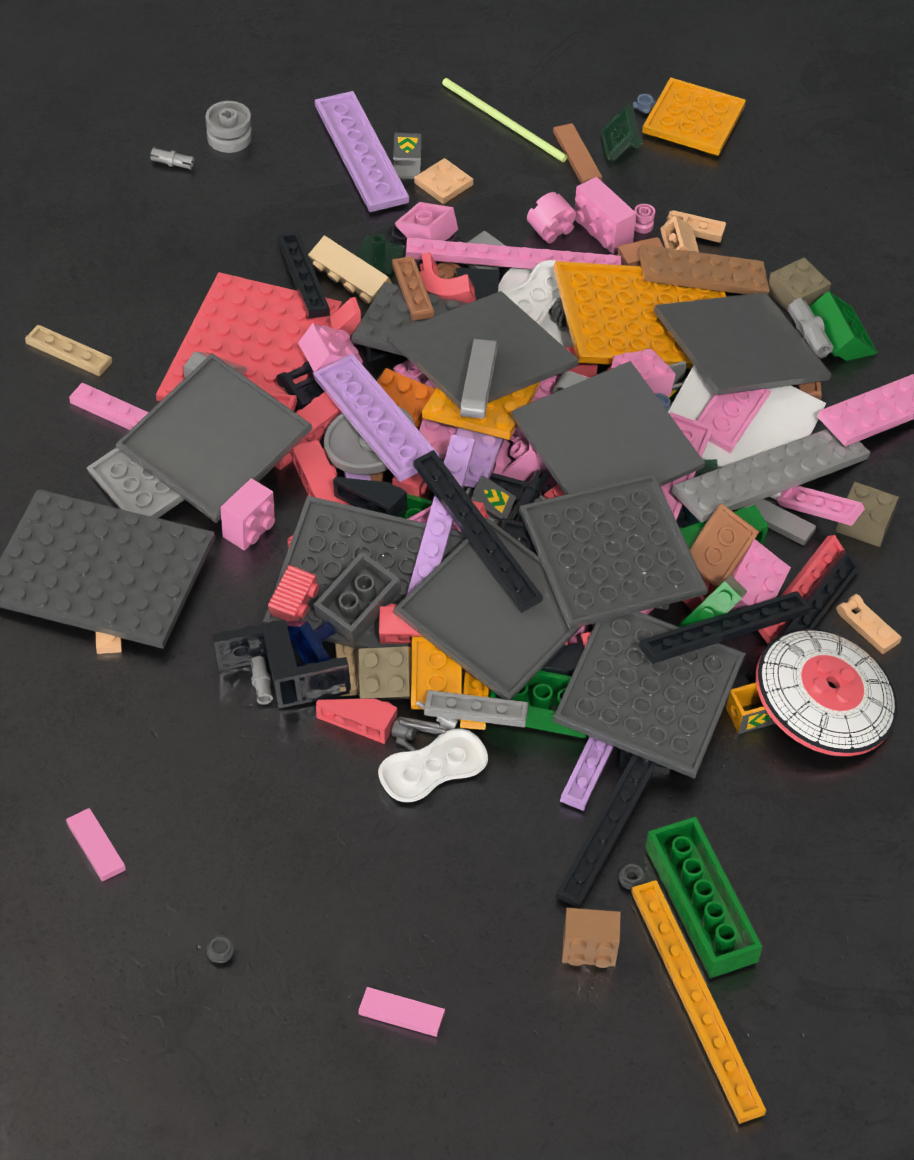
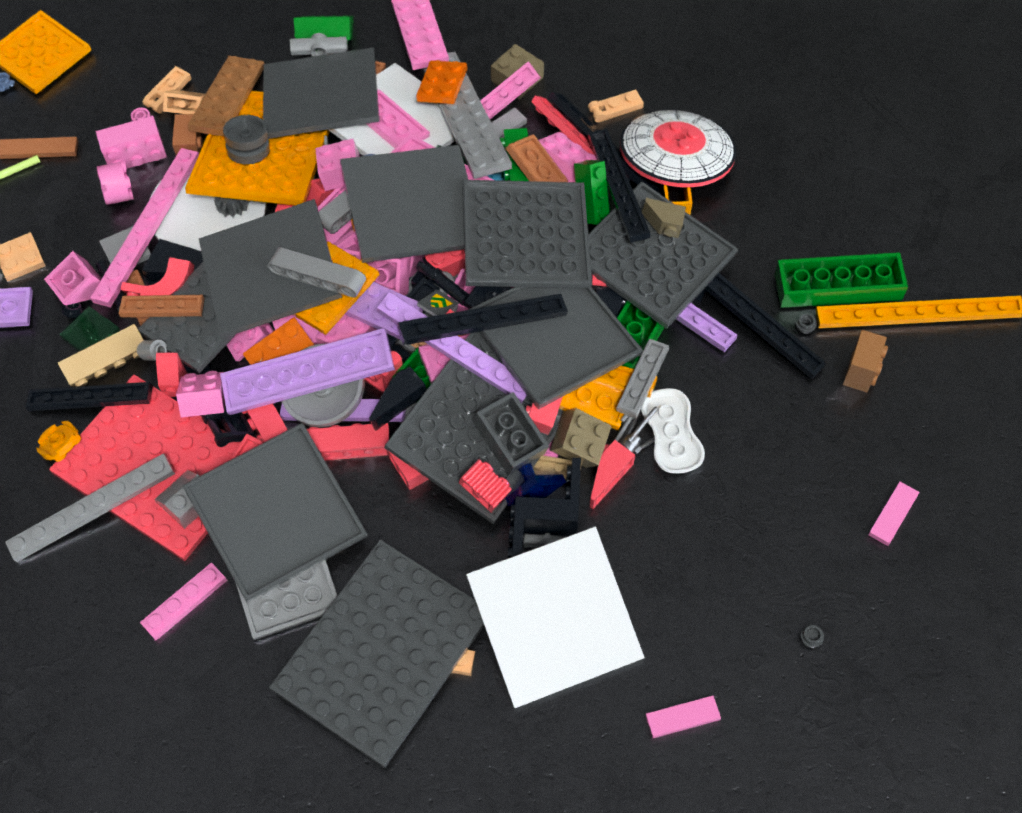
camera: 70 degrees left, 10 degrees up
tan tile [25,325,112,376] -> none
bright pink brick [220,478,275,551] -> none
white plate [503,260,561,324] -> none
clear green tile [601,104,643,162] -> none
dark tan brick [768,257,831,314] -> none
none -> light grey plate [5,453,175,562]
none -> light orange plate [37,421,81,462]
none -> light grey brick [137,340,168,361]
none -> dark grey wheel [223,115,270,164]
none -> orange plate [416,60,467,104]
none -> white tile [466,527,644,708]
none -> dark tan slope [642,198,686,238]

